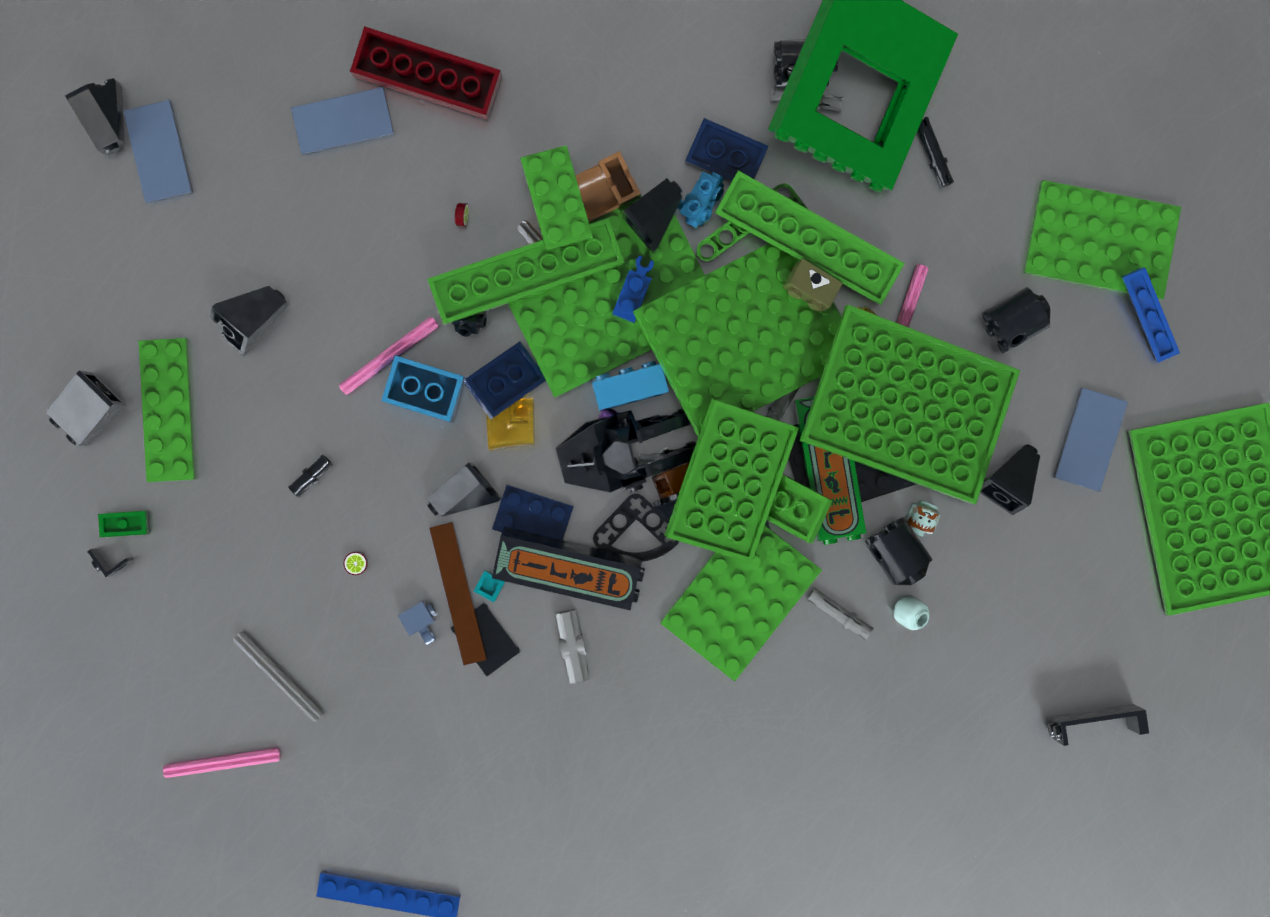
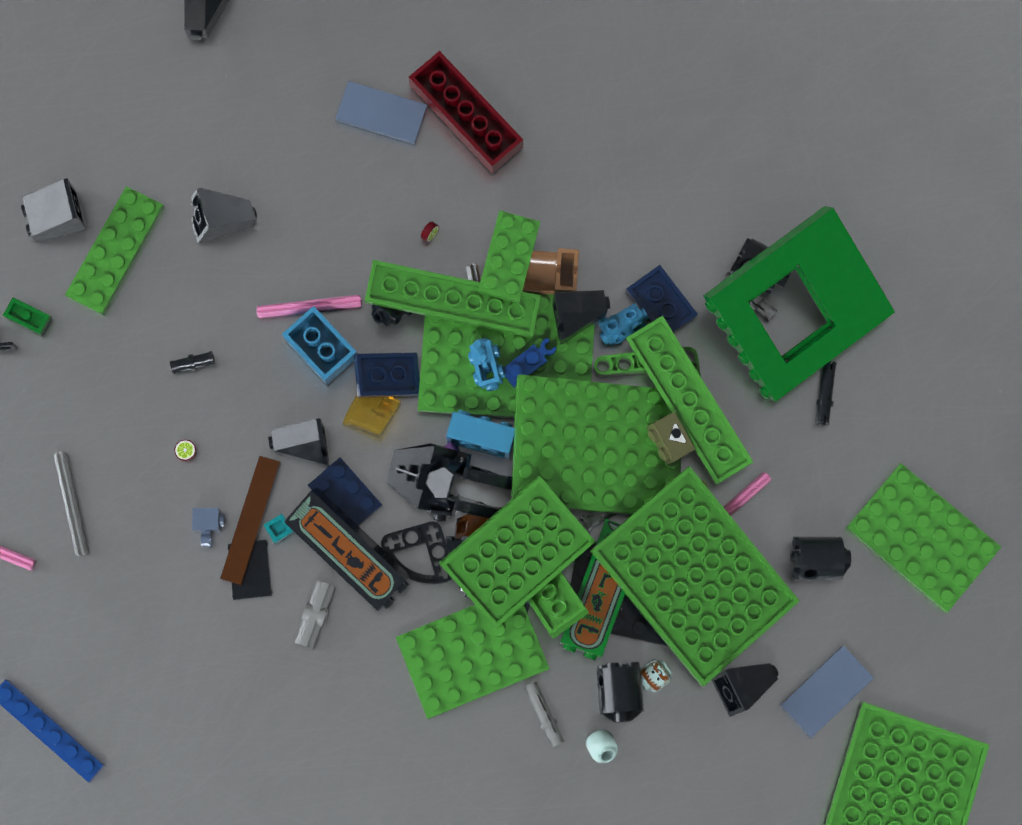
camera: 25 degrees right, 10 degrees down
sand blue tile [123,100,193,203] -> none
blue plate [1121,267,1180,363] -> none
none -> dark azure brick [468,338,506,391]

